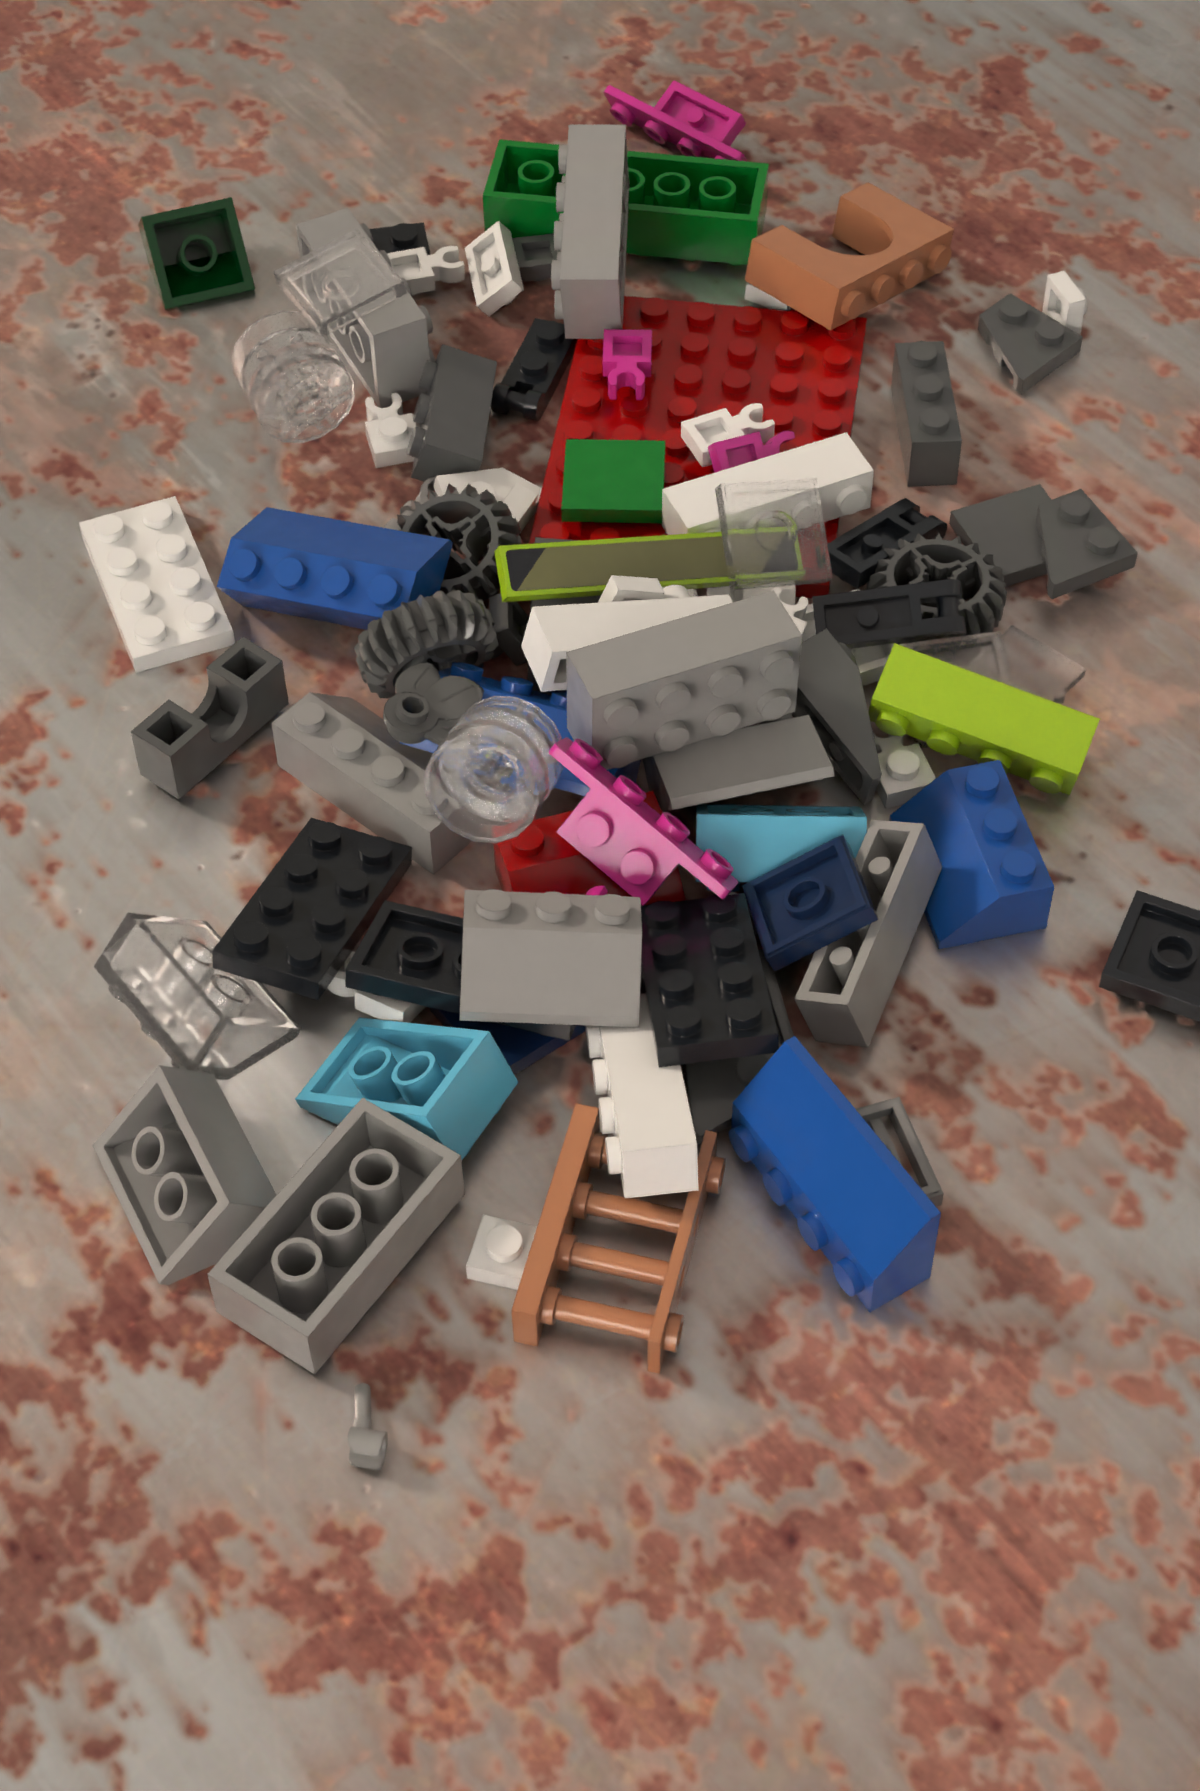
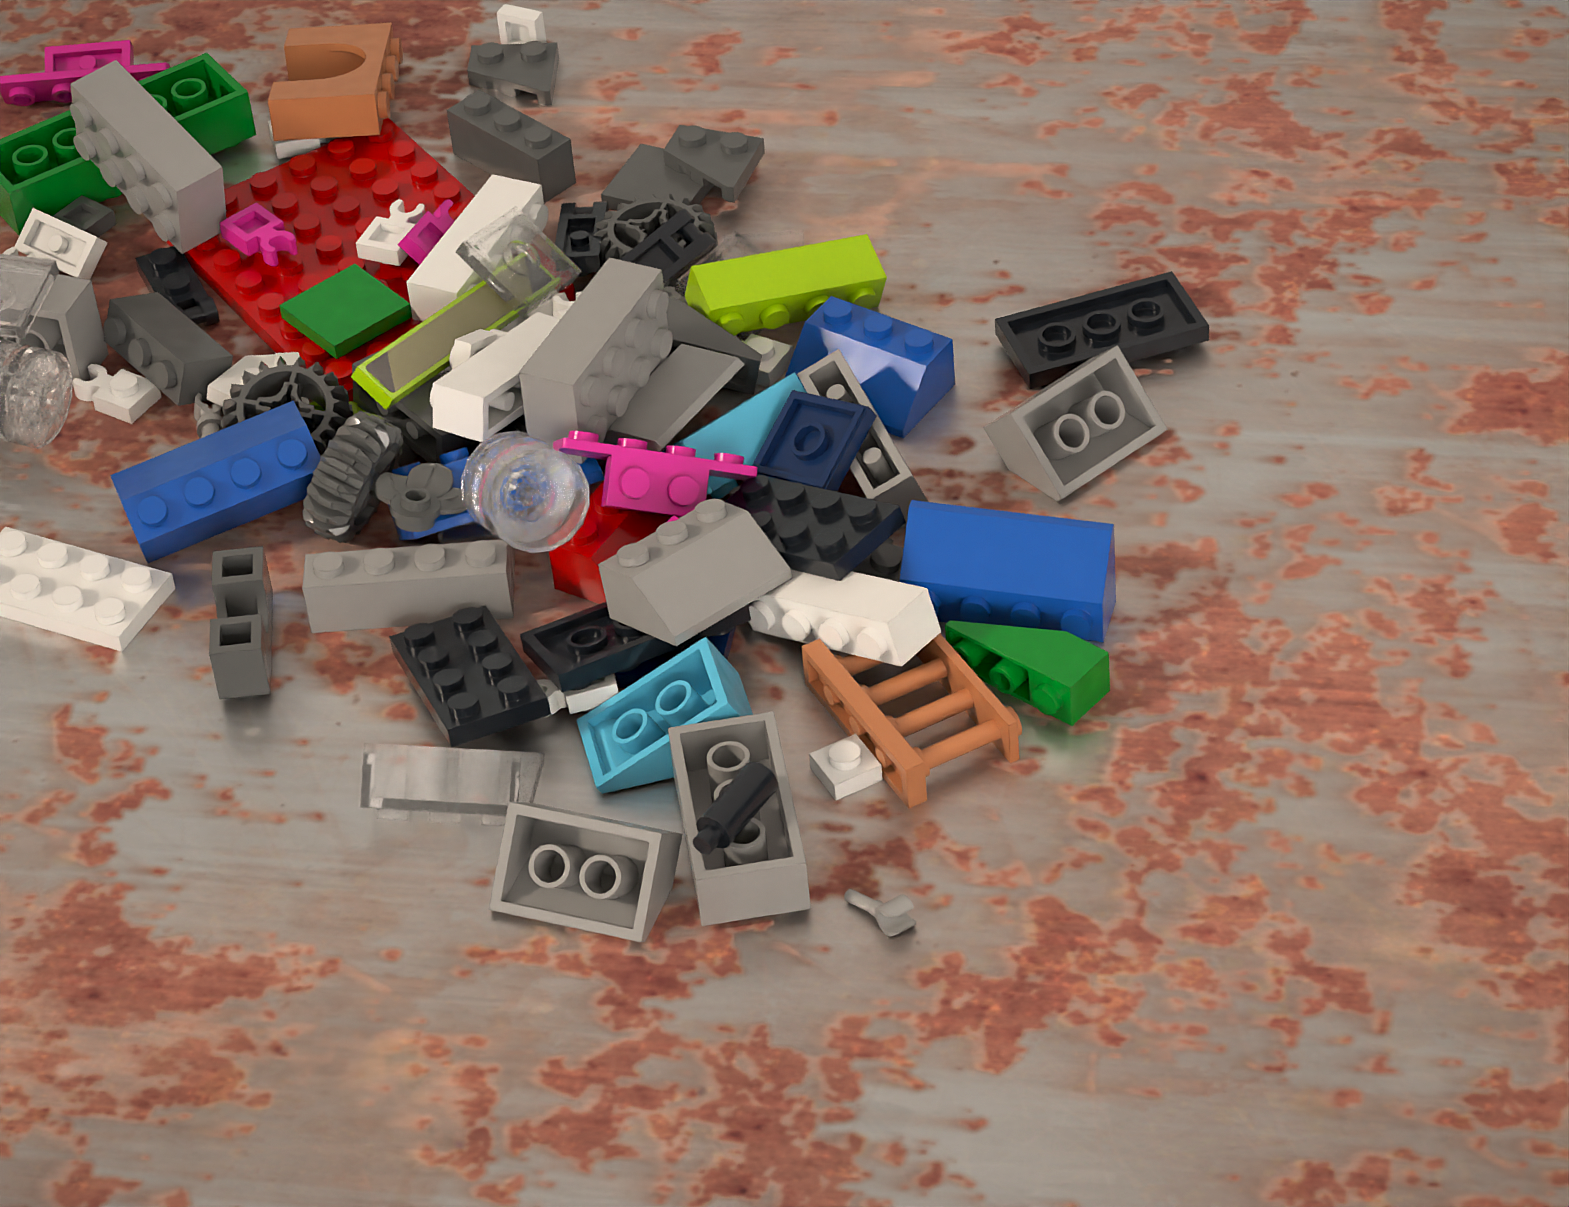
camera: 40 degrees left, 10 degrees down
none -> black cylinder [693,762,778,855]
none -> green slope [945,620,1110,726]
none -> light grey slope [983,345,1168,501]

